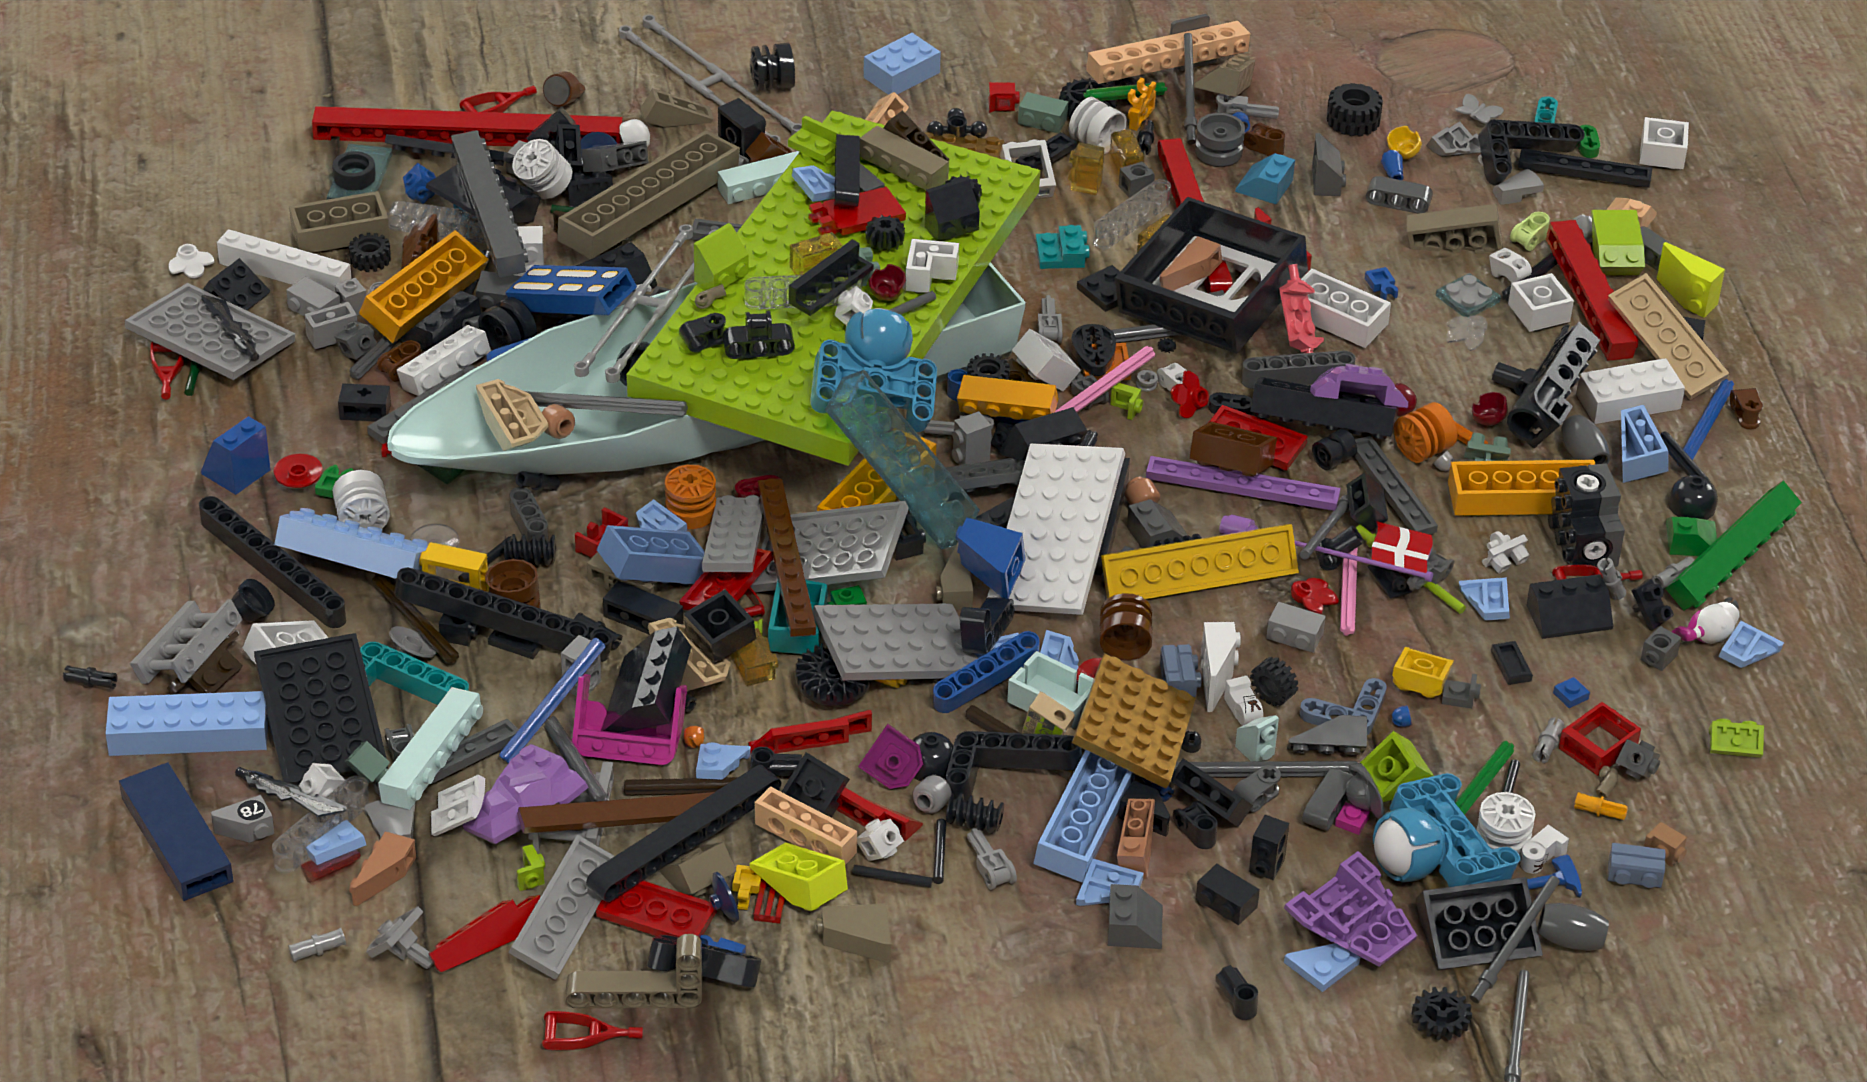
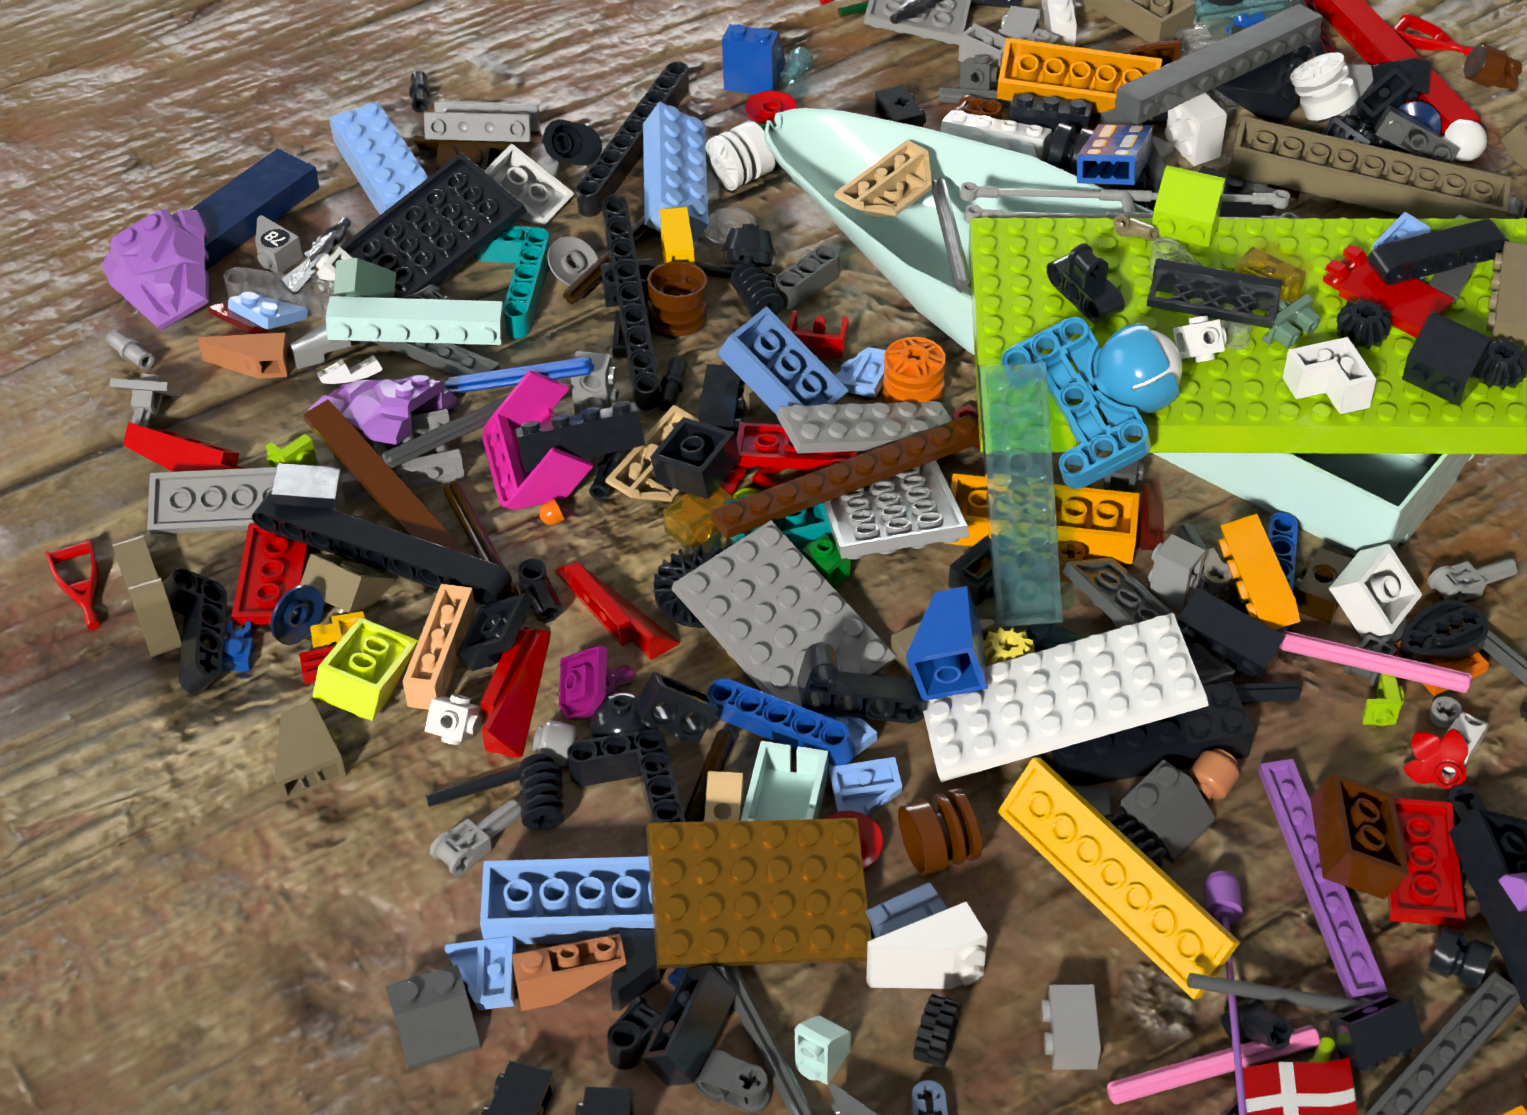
camera: 70 degrees right, 5 degrees up
black tyre [349,233,391,272] -> none
black pin [516,471,560,491] -> none
nougat head [542,404,575,439] -> none
black piece [679,313,726,352] -> none
light blue wing [696,742,750,780] -> none
lime bracket [788,116,841,163] -> none
black bar [852,864,933,888] -> none
dark red hair [869,264,906,301] -> none
dark grey bar [890,291,936,315] -> none
black tyre [967,353,1010,380] -> none
black hinge [1181,731,1202,753] -> none
white leg [1224,675,1263,725] -> none
red plate [1291,578,1339,614] -> none
none -> medium lavender wedge [102,209,209,331]
none -> tile [271,463,340,509]
none -> black brick [634,671,718,742]
none -> black cone [721,224,776,267]

